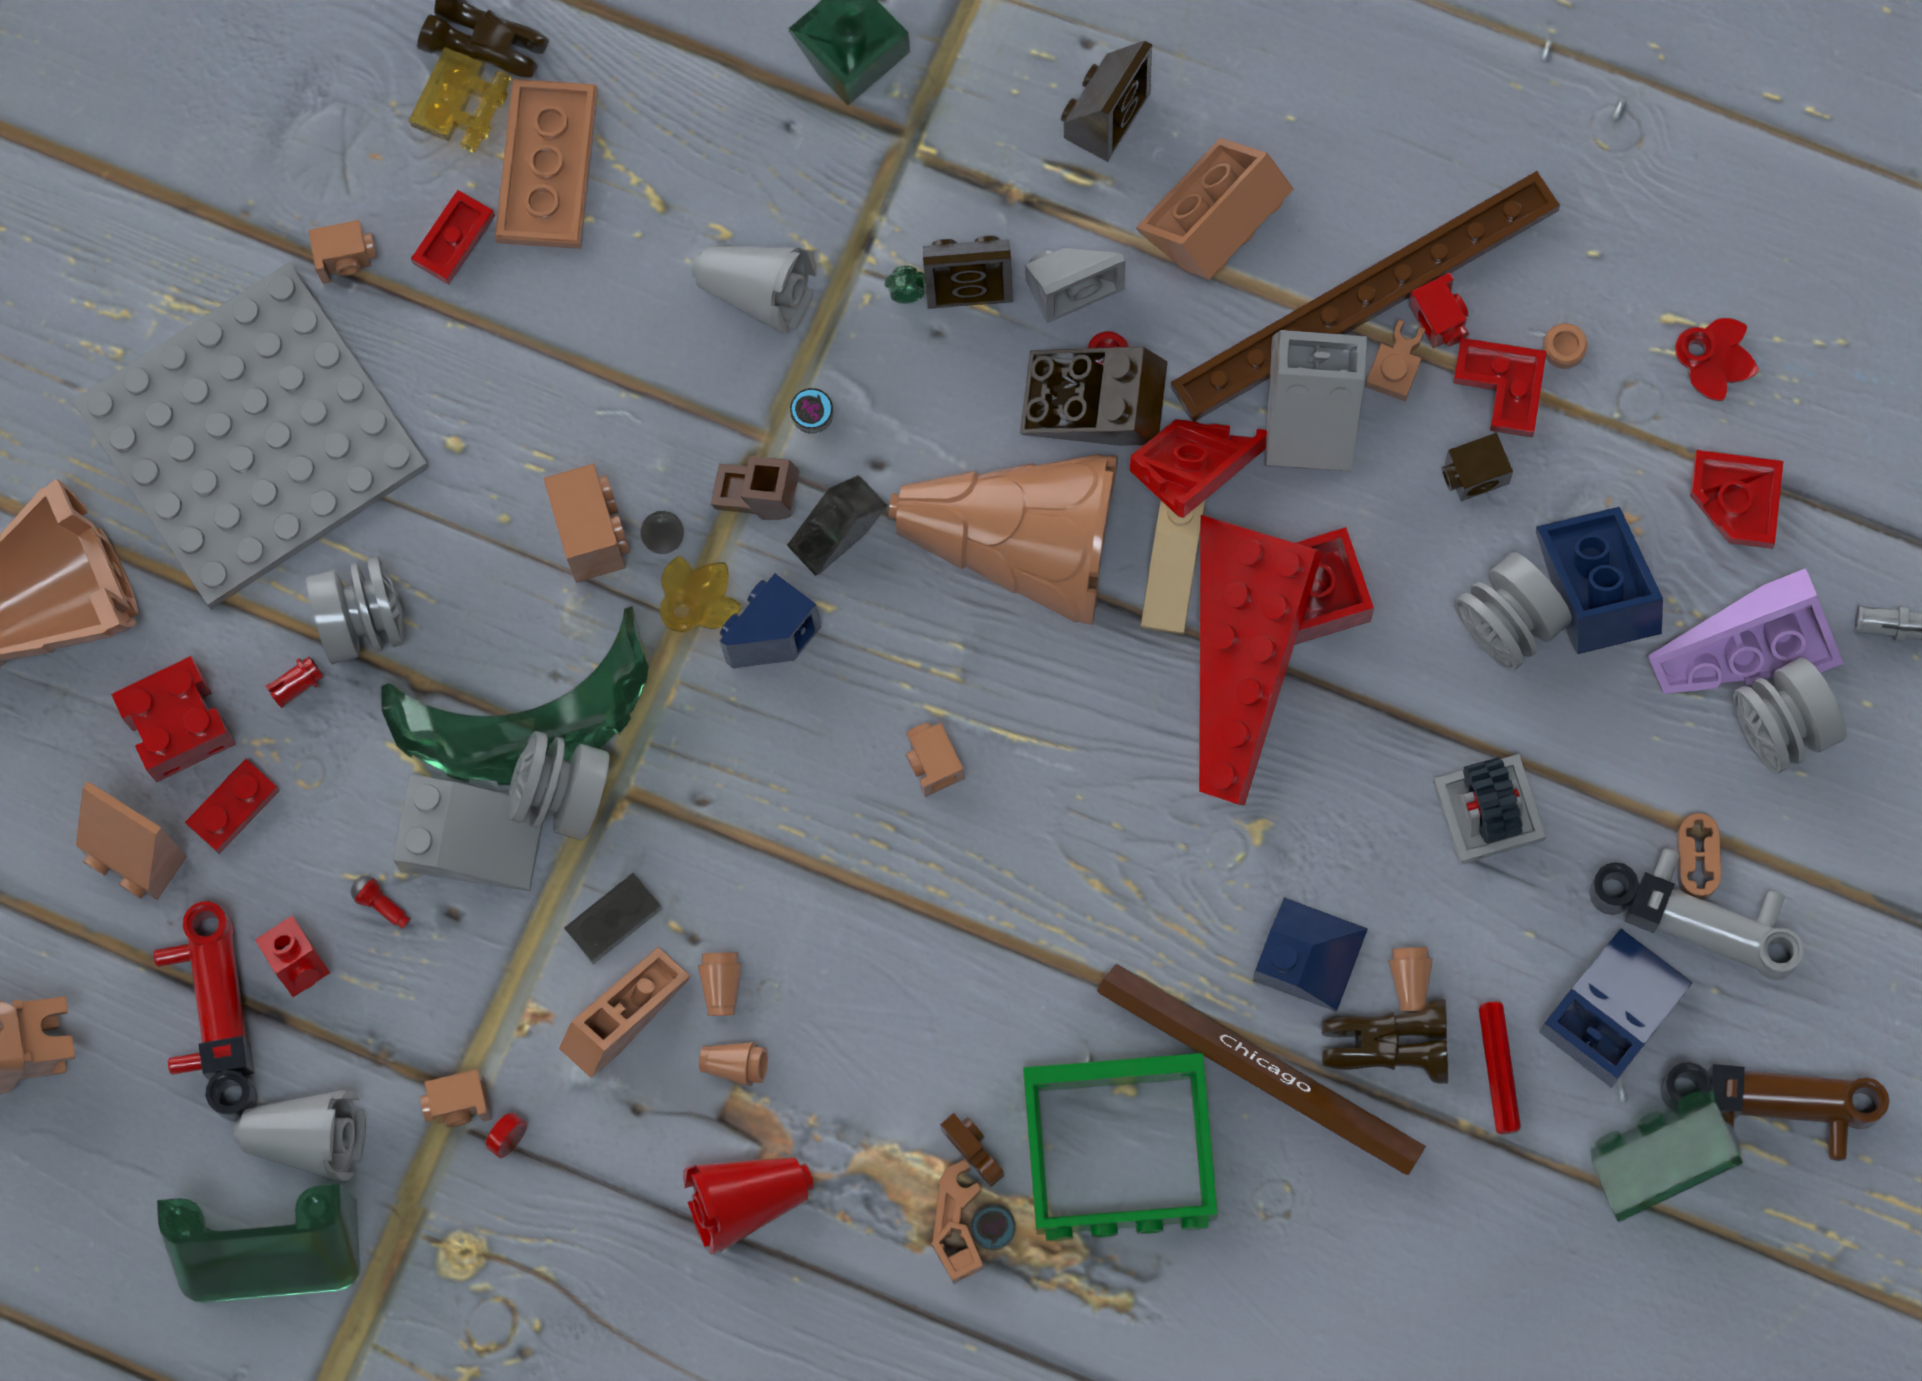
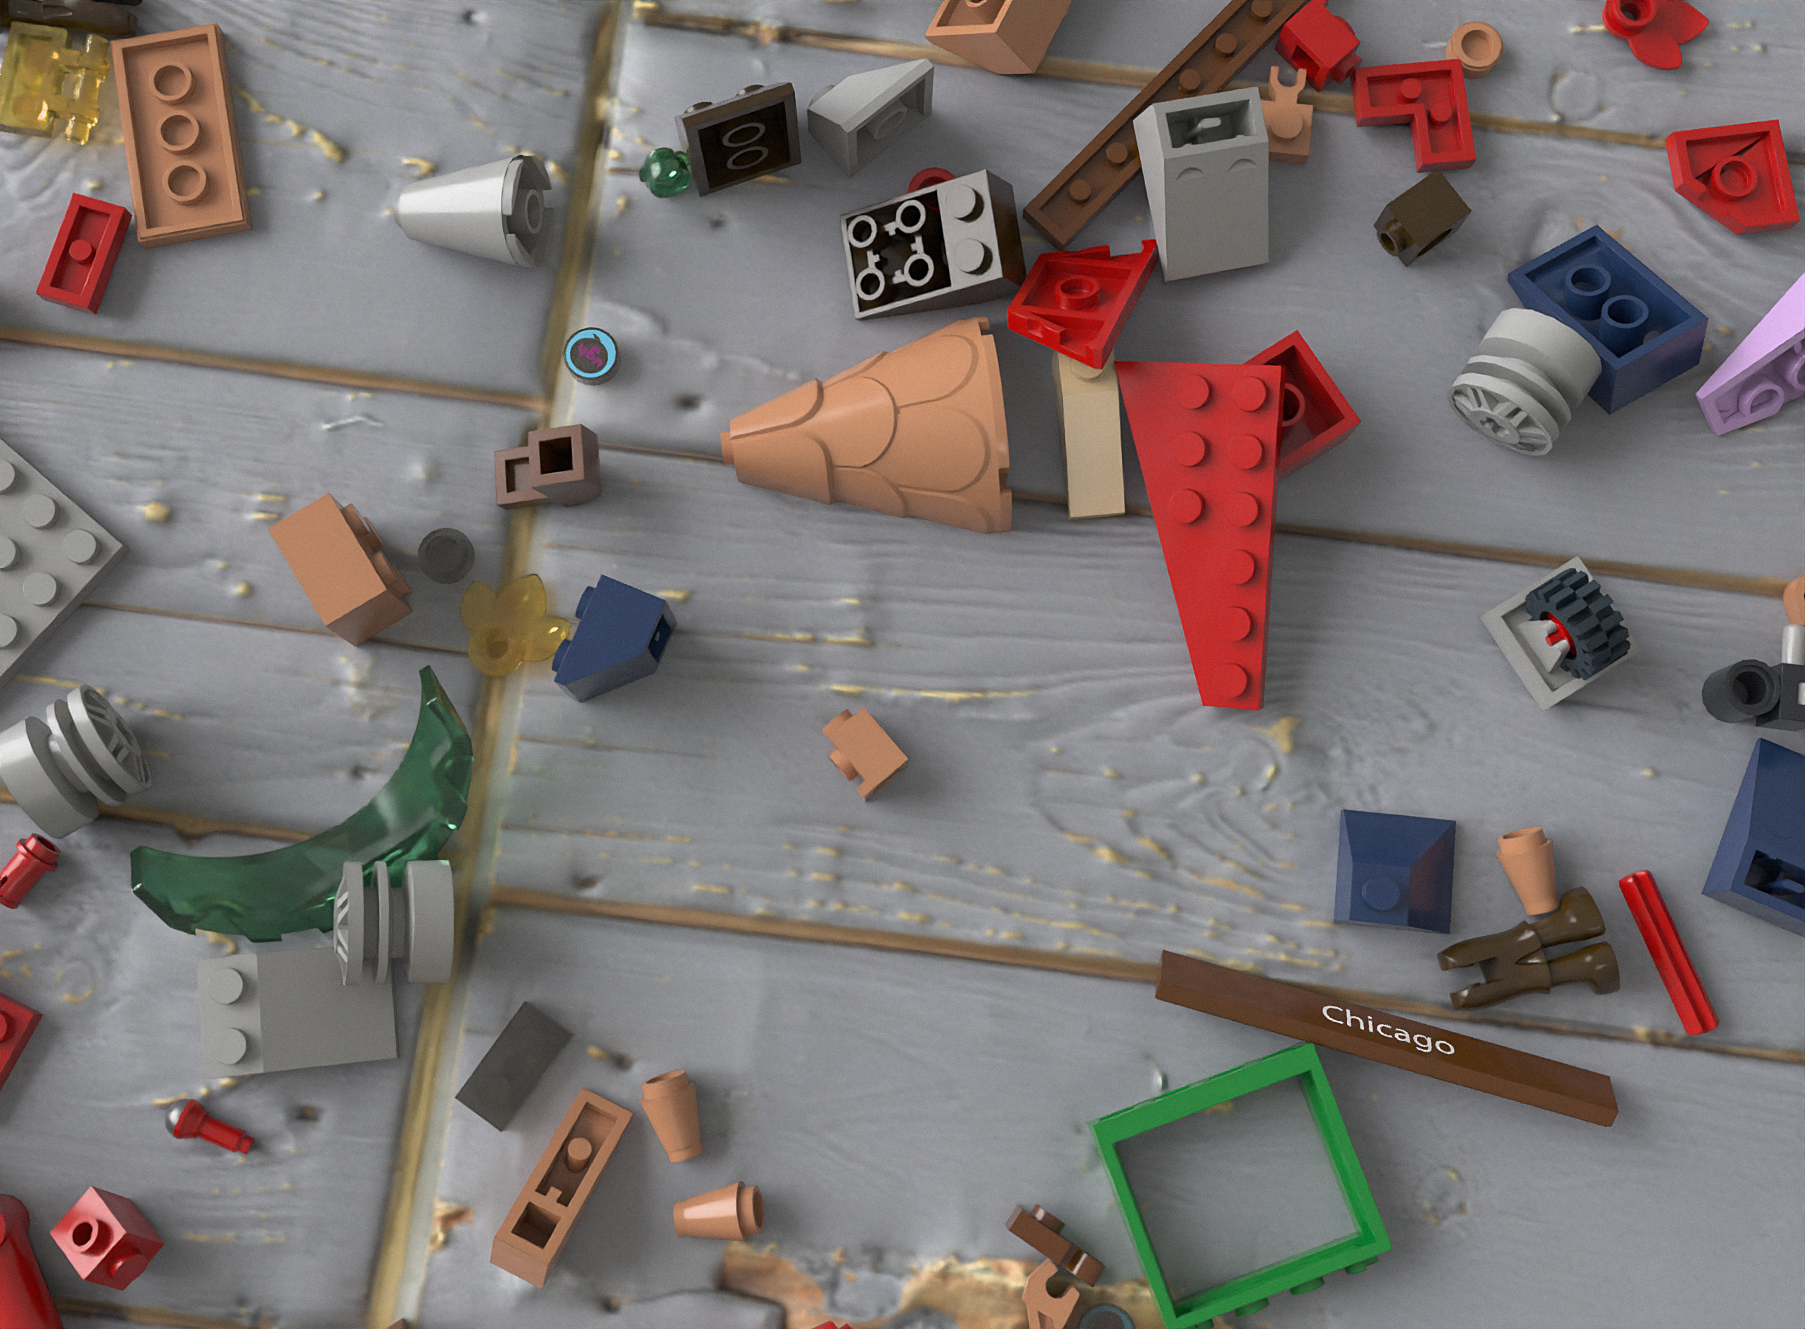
camera: 25 degrees left, 5 degrees up
clear smoke slope [787,475,888,576] -> none

